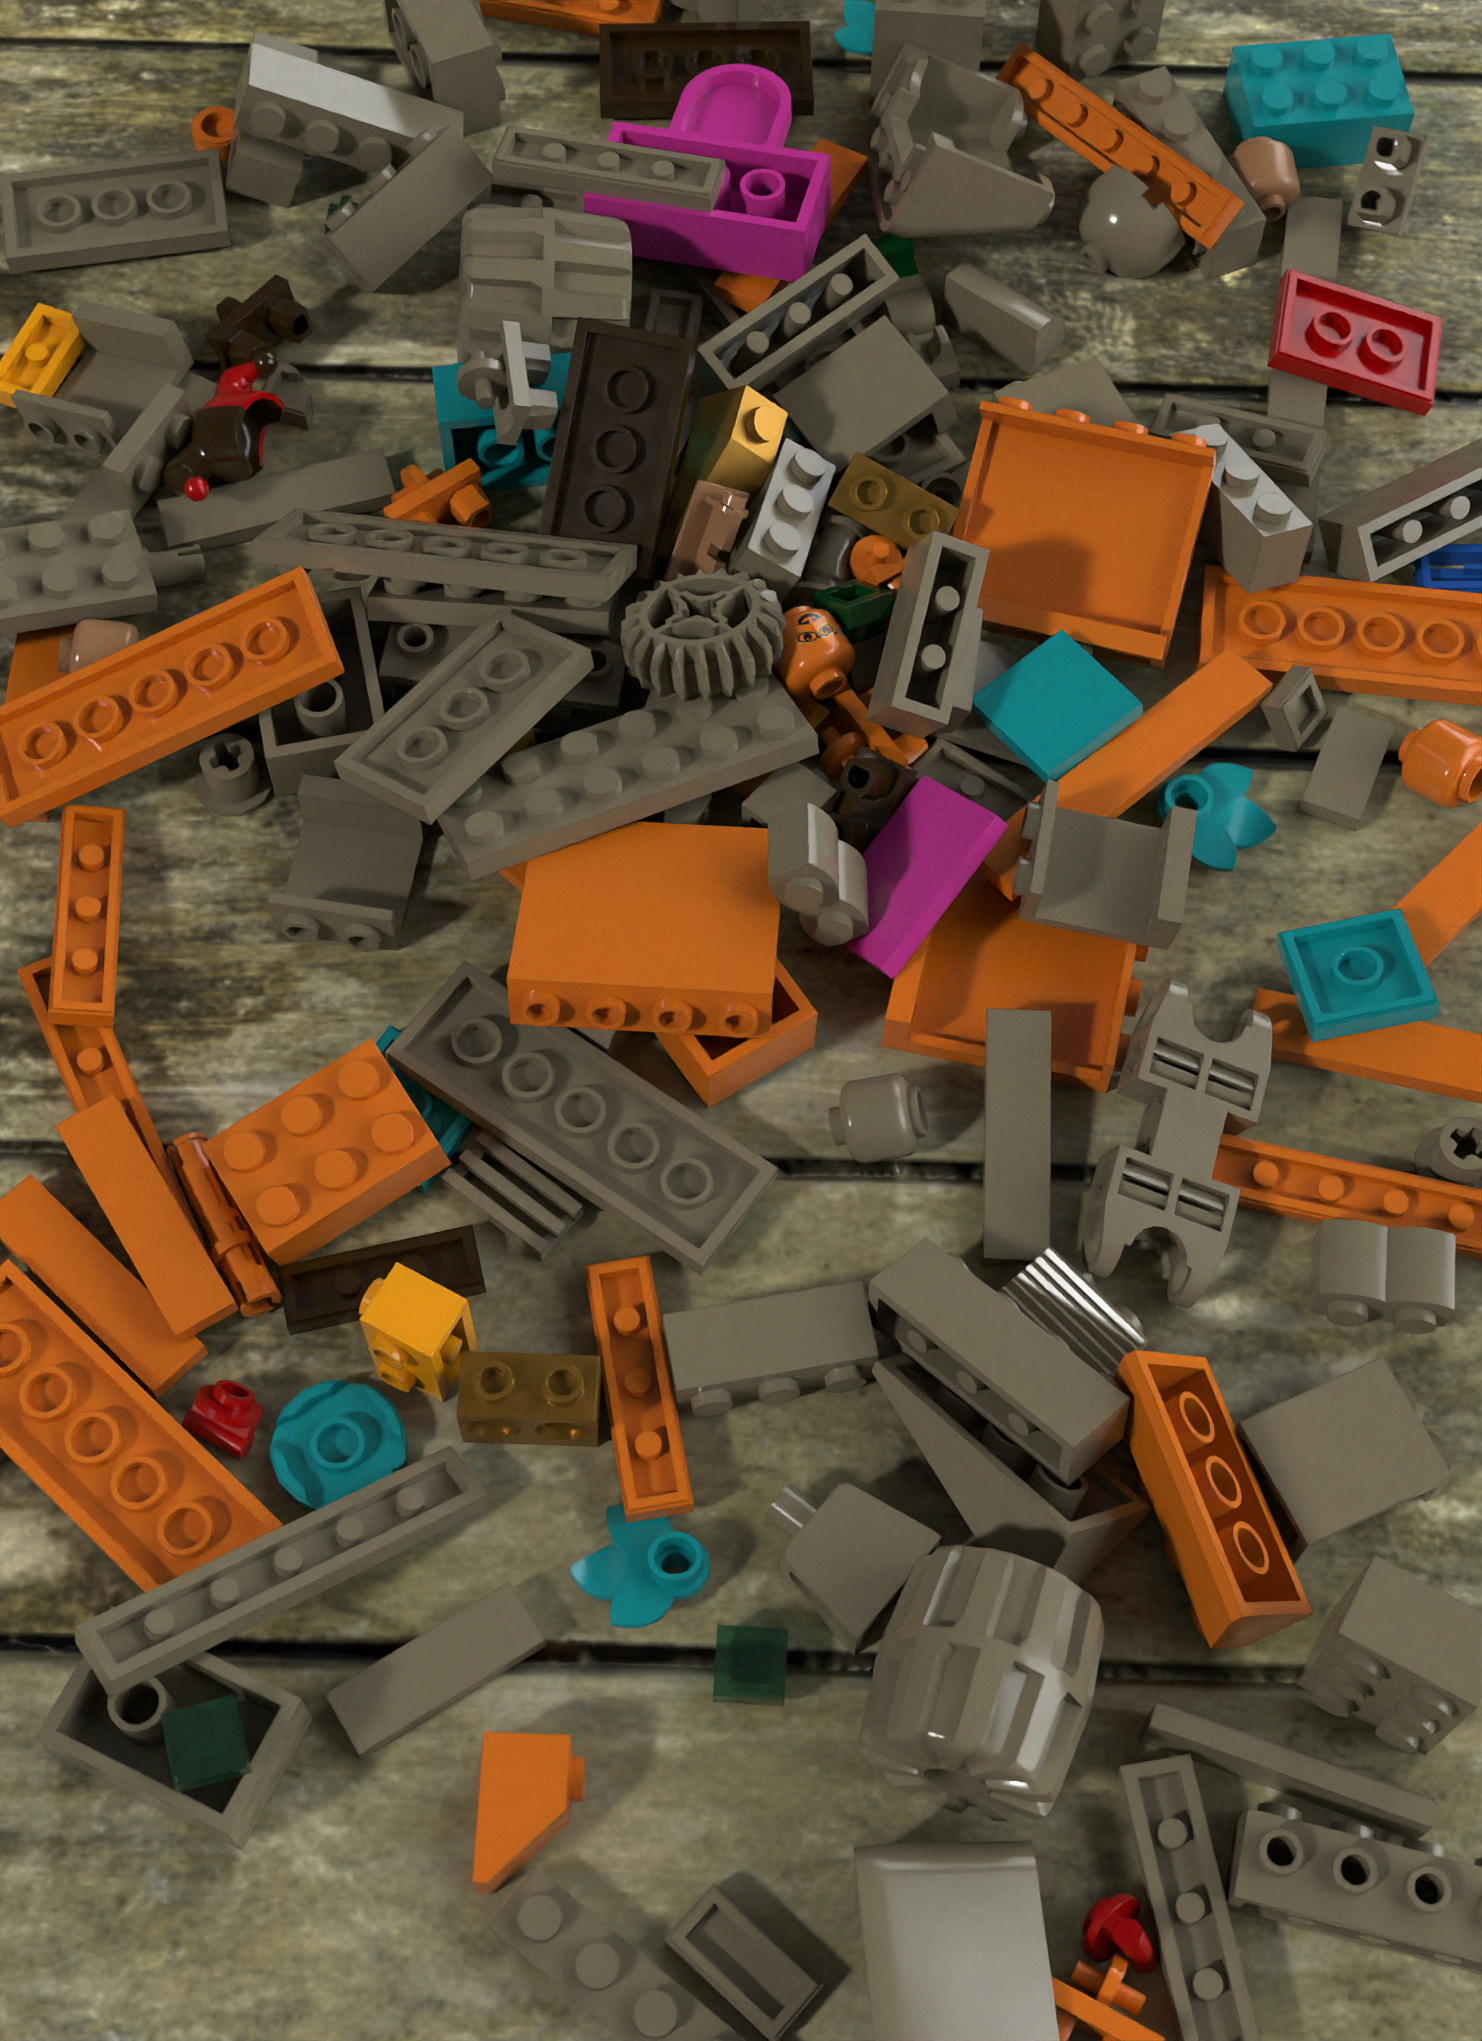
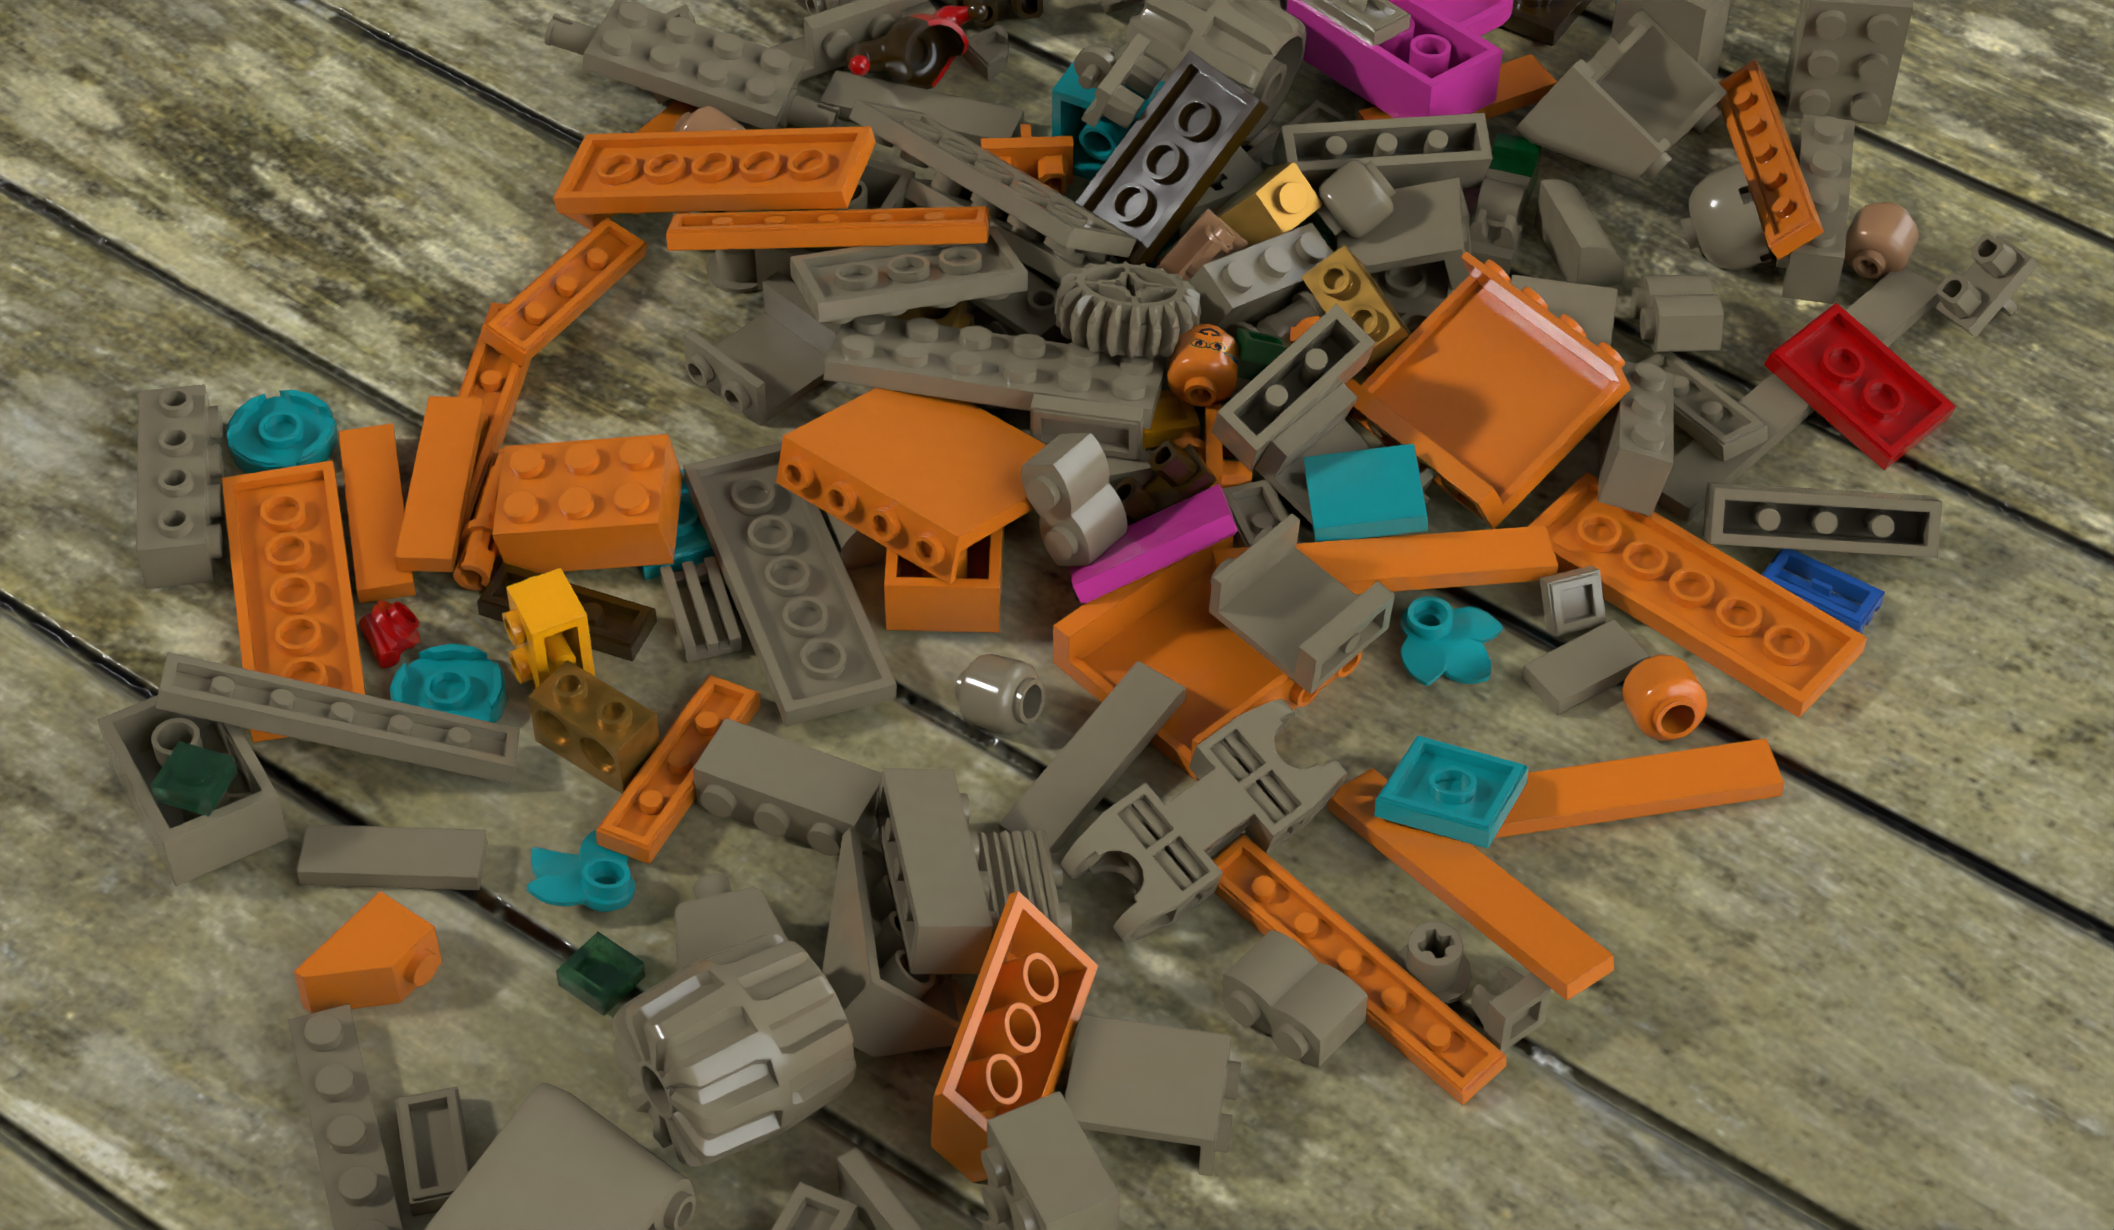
camera: 35 degrees right, 15 degrees down
teal brick [1223,34,1414,169] -> none
none -> orange tile [666,206,990,251]
none -> dark tan tile [1030,393,1144,460]
none -> dark tan head [1316,160,1397,239]
none -> dark tan brick [1631,274,1724,352]

